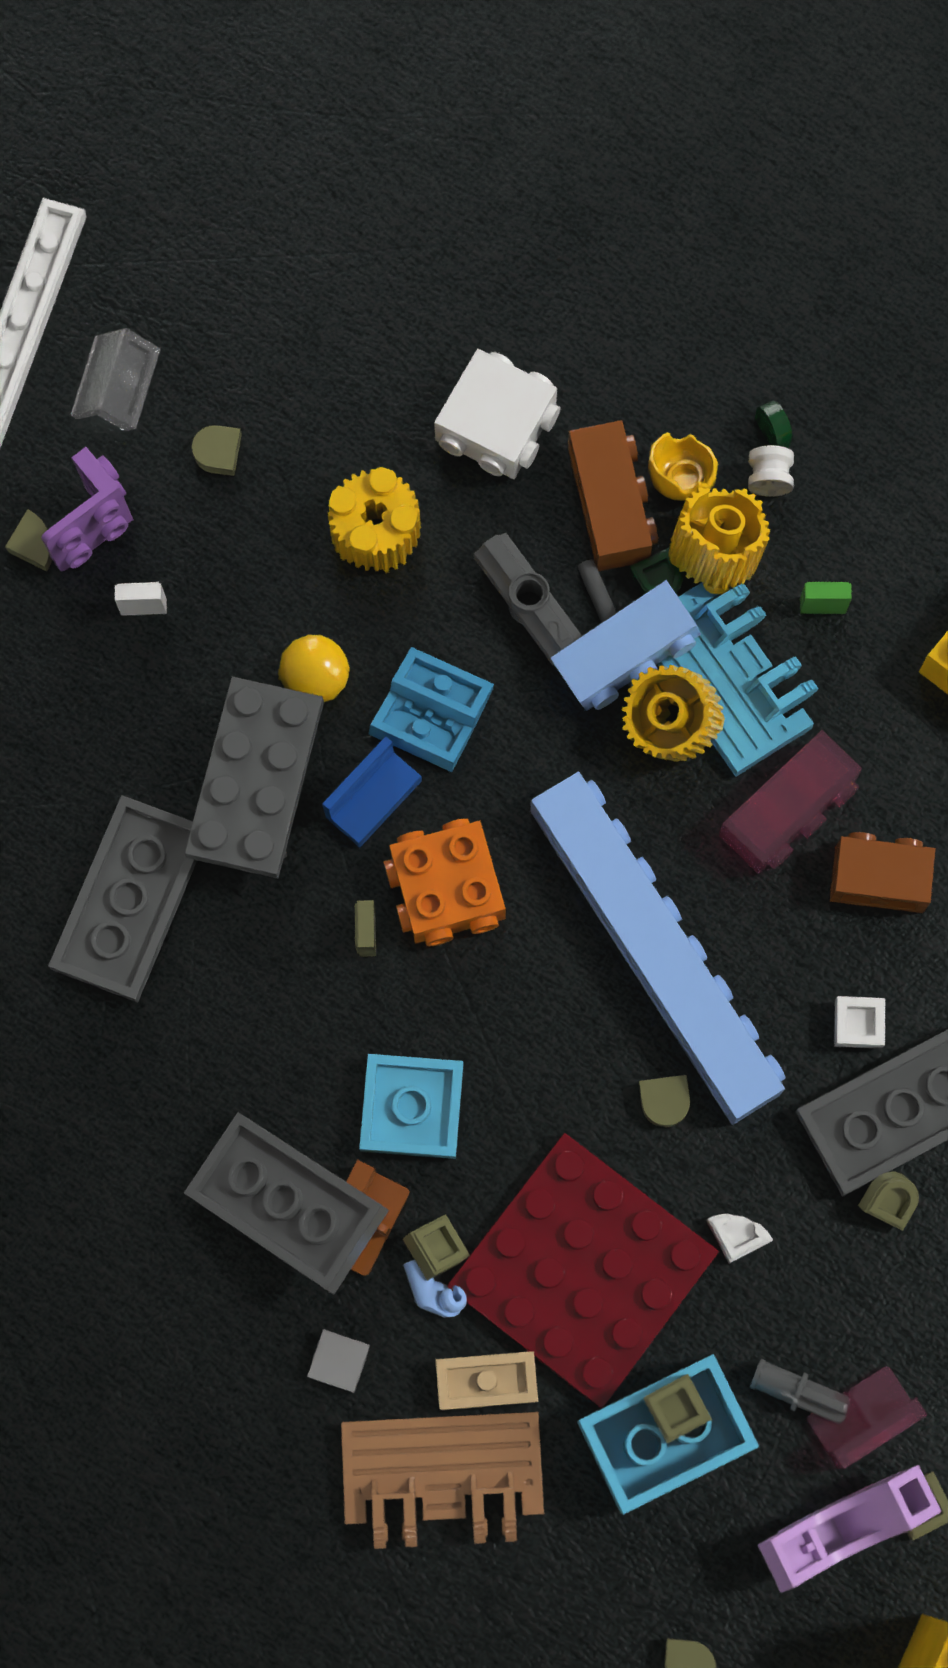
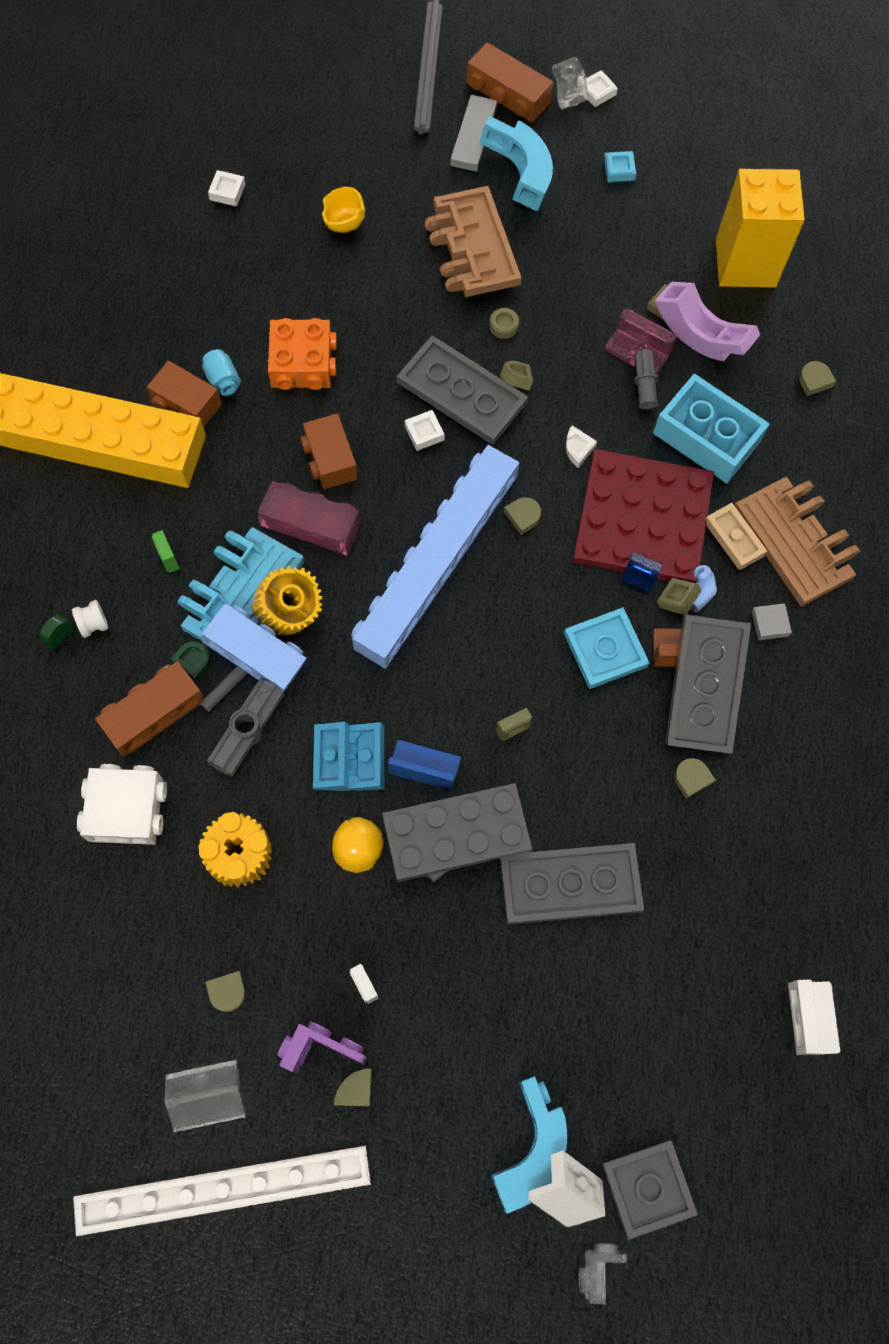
camera: 120 degrees left, 5 degrees down
orange brick [383,819,506,946] -> none
olive tile [643,1374,712,1444] -> none
yellow hair [648,433,718,501] -> none
yellow brick [669,487,770,594] -> none
none -> clear blue tile [621,552,662,592]
none -> olive tile [674,758,716,799]

